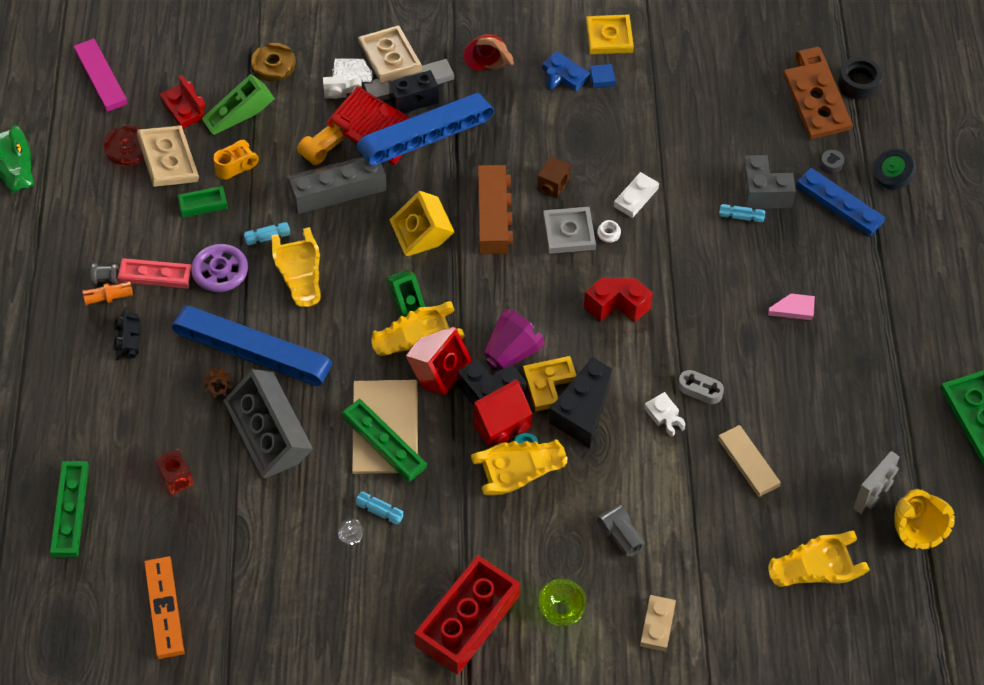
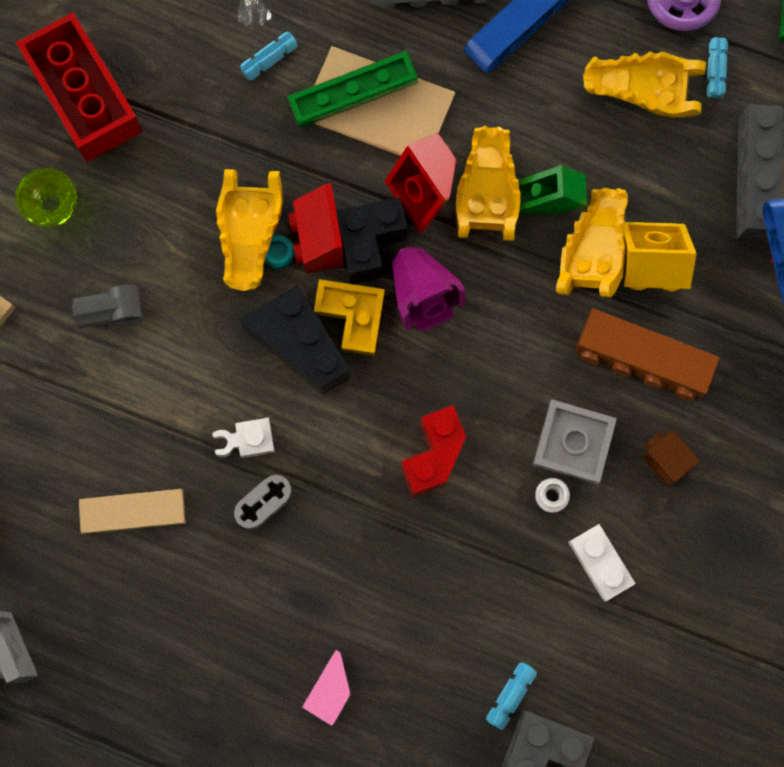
camera: 110 degrees right, 20 degrees up
none -> yellow animal [556,188,628,298]

